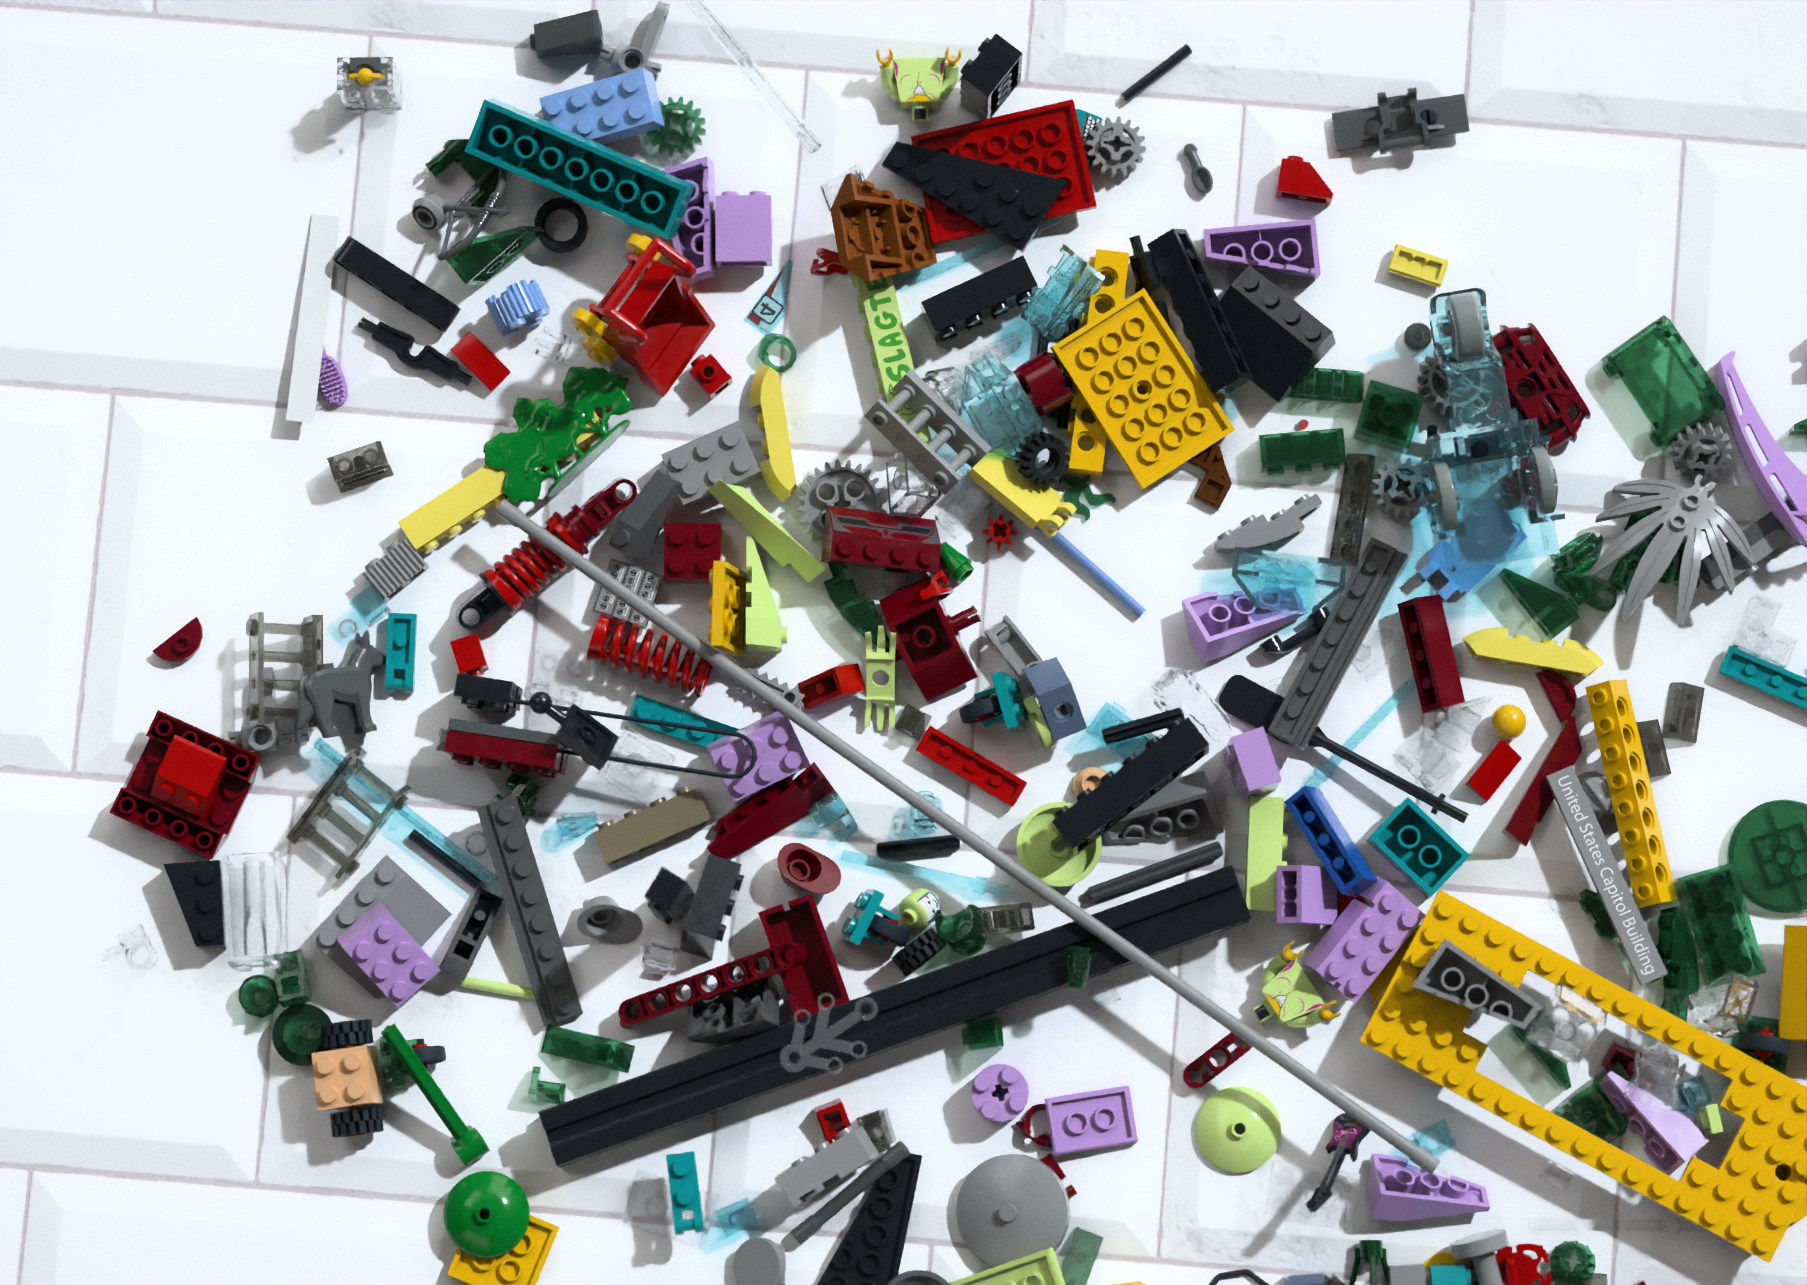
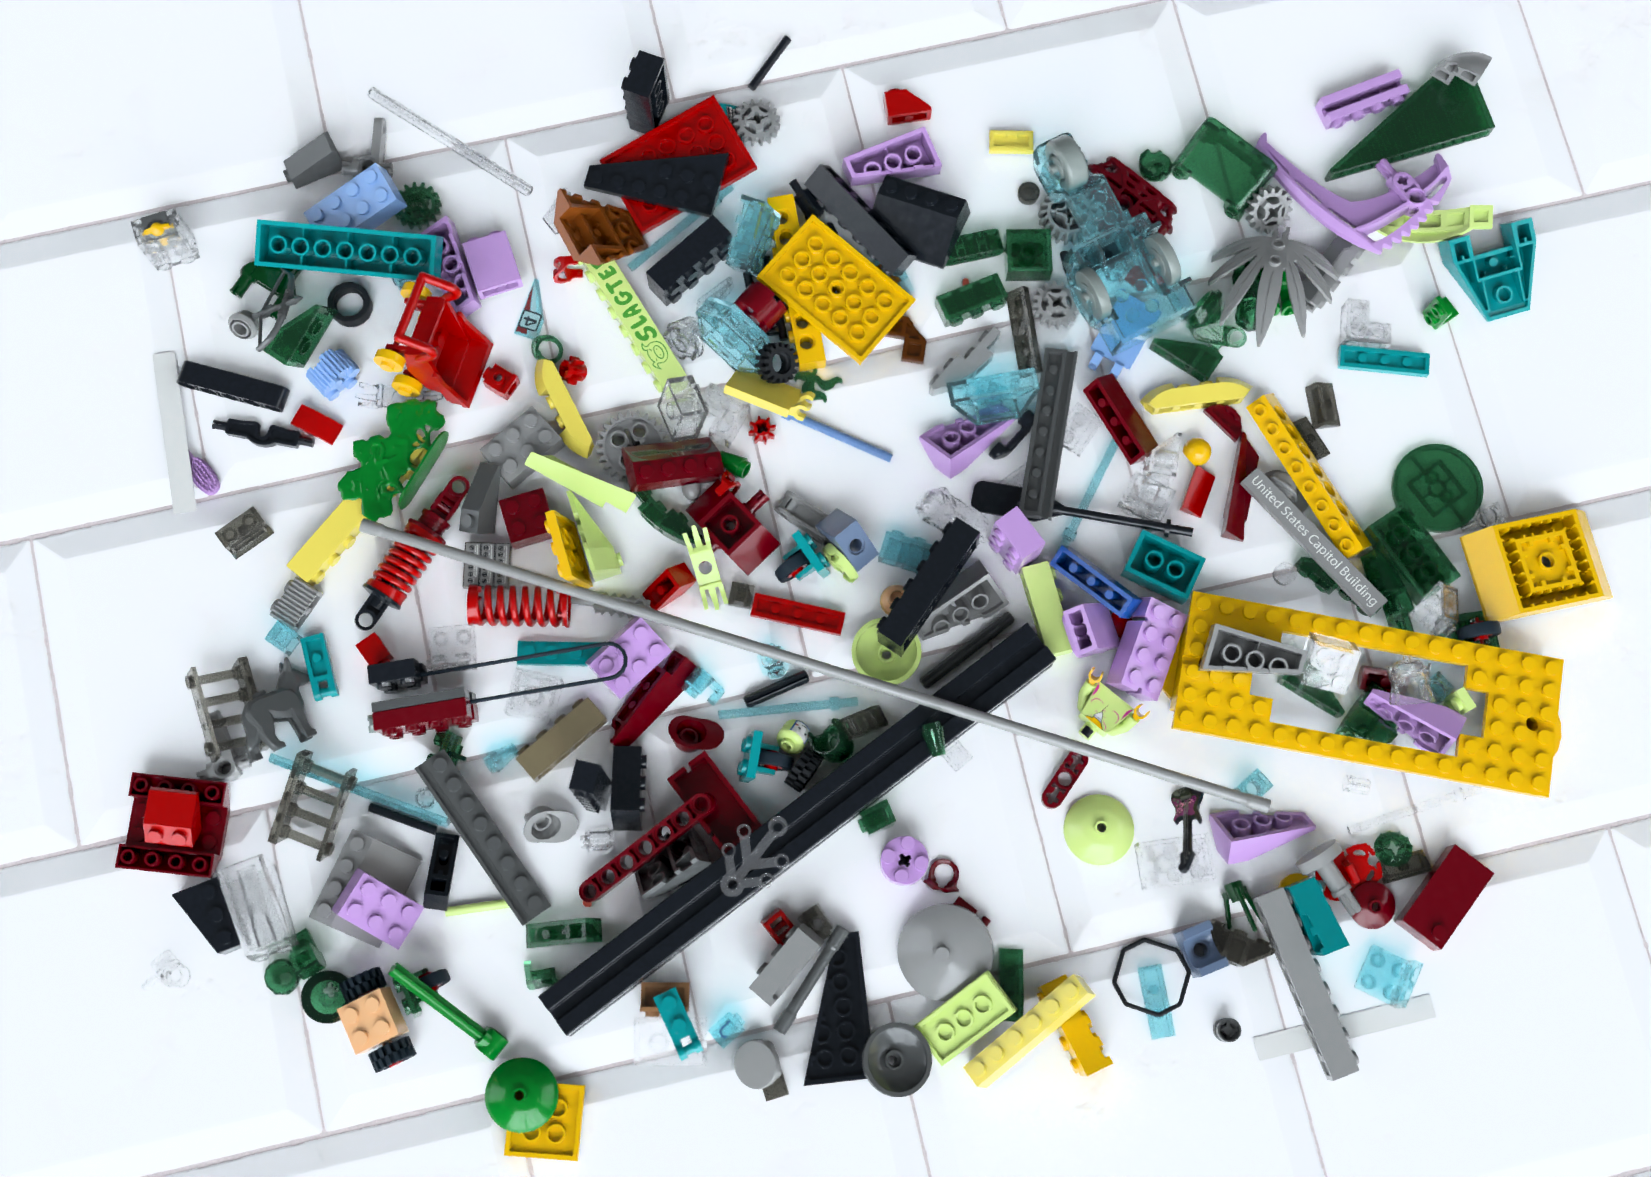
camera: 25 degrees left, 5 degrees down
dark red plate [152,616,203,662] -> none
black plate [529,691,619,771] -> none
light grey fence [864,369,991,496] -> none
yellowish green torso [875,45,962,123] -> none
lavender tile [1044,1085,1138,1156] -> none
black axle [1102,708,1185,745] -> none
dark grey piece [1183,143,1213,194] -> none
dark grey piece [1331,87,1470,155] -> none
none -> red gear [559,356,587,385]
none -> medium nougat bracket [640,982,690,1017]
none -> clear green hair [1138,149,1172,182]

